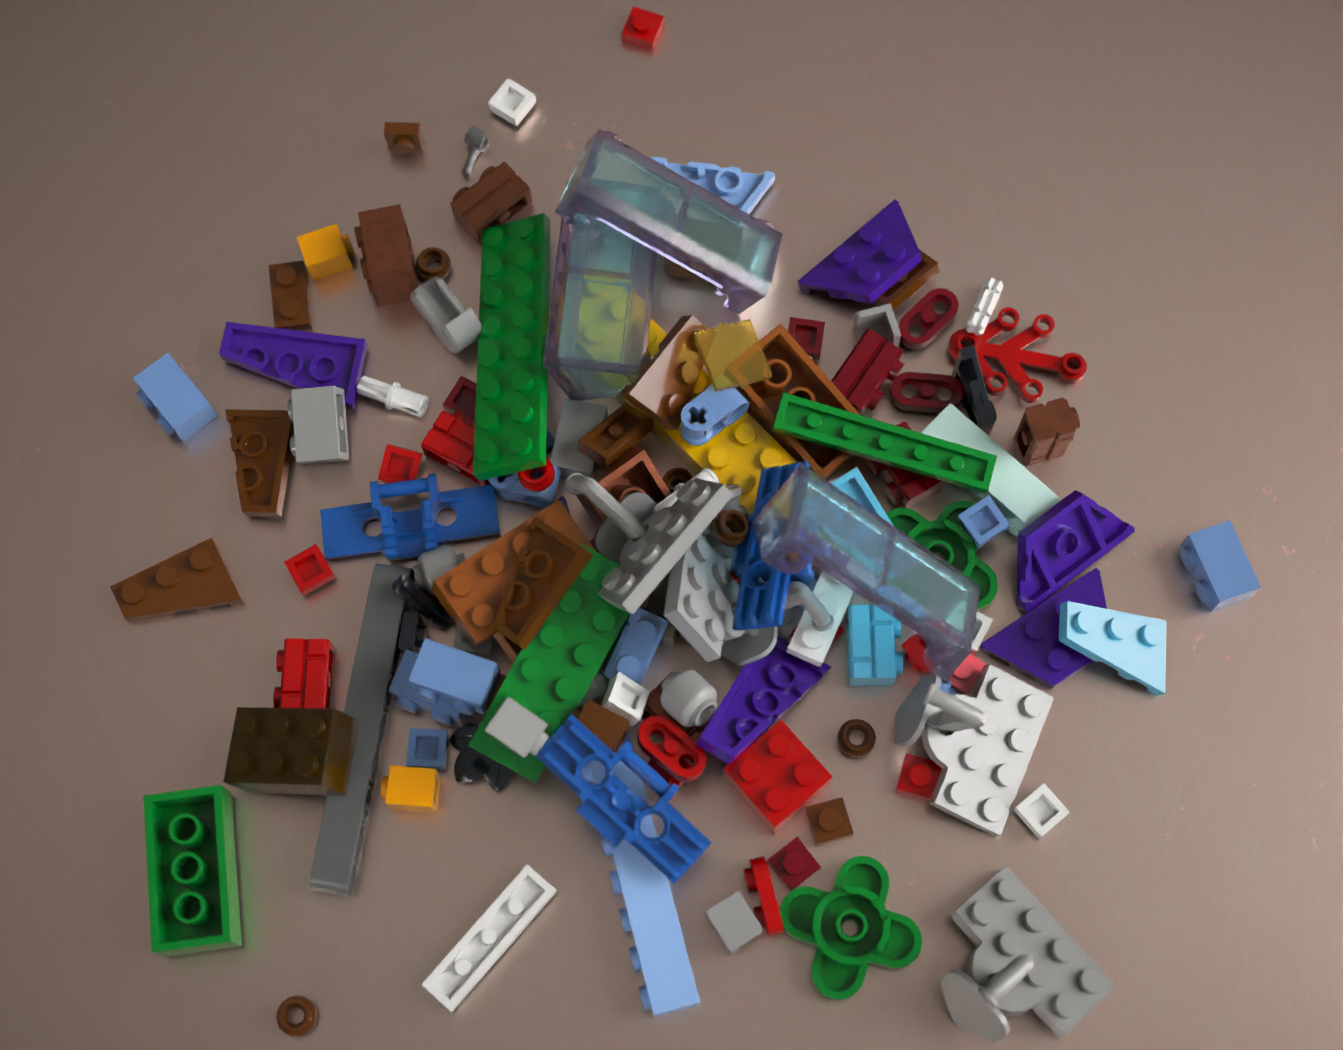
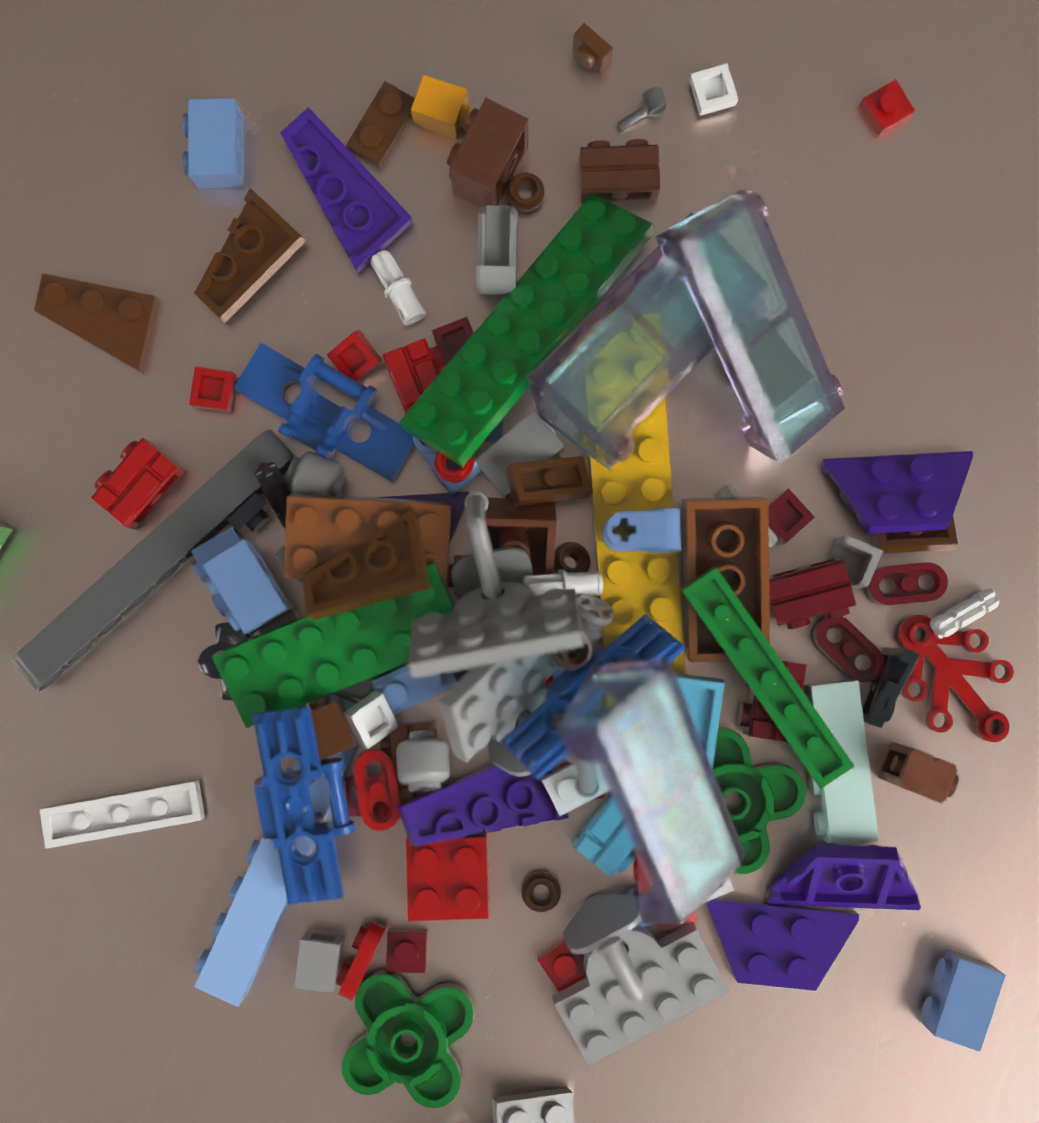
camera: 40 degrees right, 15 degrees up
dark brown brick [223,707,359,796] -> none
light grey brick [288,386,349,464] -> none
light orange brick [381,765,441,814] -> none
medium blue plate [406,728,449,770] -> none
light grey brick [483,697,549,758] -> none
reddish brown wing [619,315,715,430] -> none
light blue wing [638,157,775,230] -> none
clear yellow piece [693,319,773,392] -> none
reddish brown plate [805,797,854,846] -> none
medium blue plate [957,495,1010,549] -> none
white plate [1013,783,1070,839] -> none
wing [1059,601,1166,696] -> none

